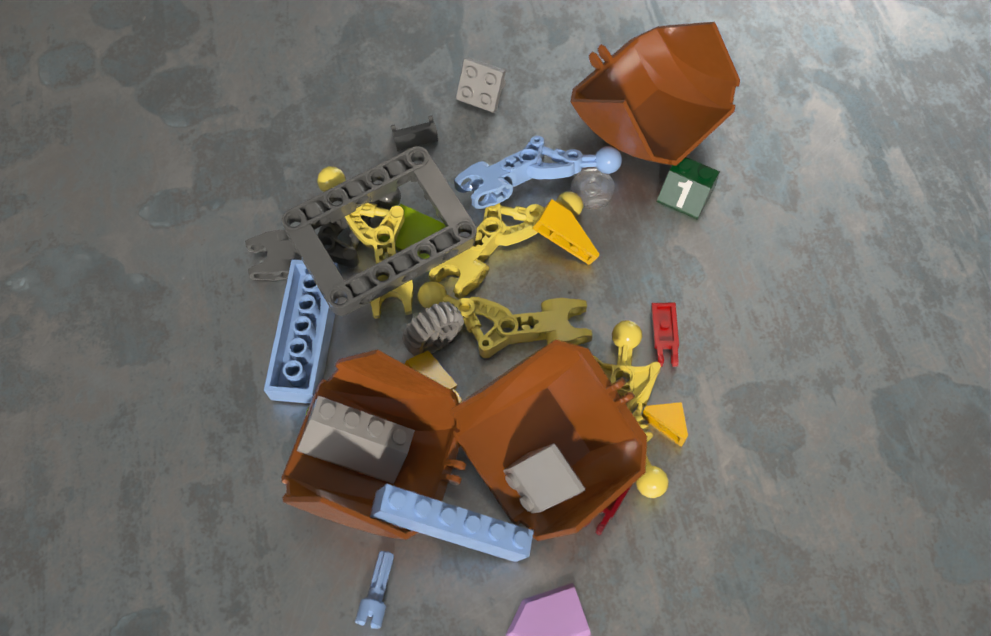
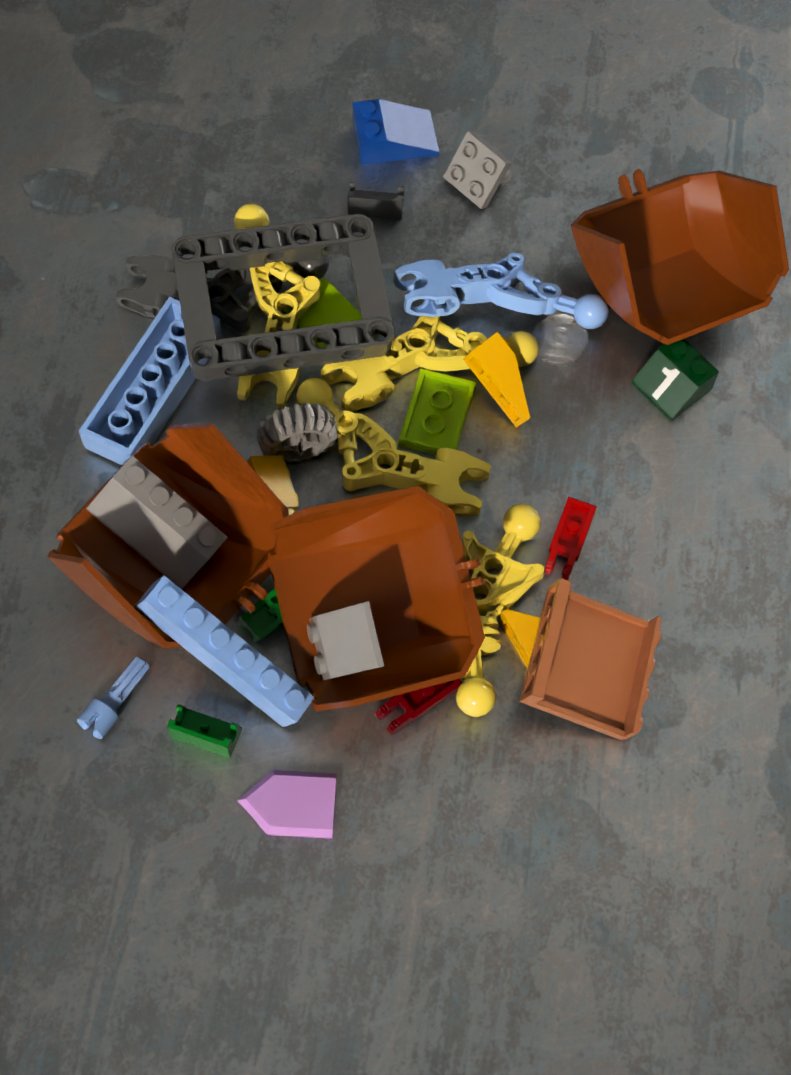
camera: 15 degrees right, 0 degrees up
none -> green hinge [167,704,242,758]
none -> green hinge [238,588,283,643]
none -> blue slope [352,99,439,165]
none -> lime tile [398,368,476,455]
none -> nougat panel [519,578,662,741]

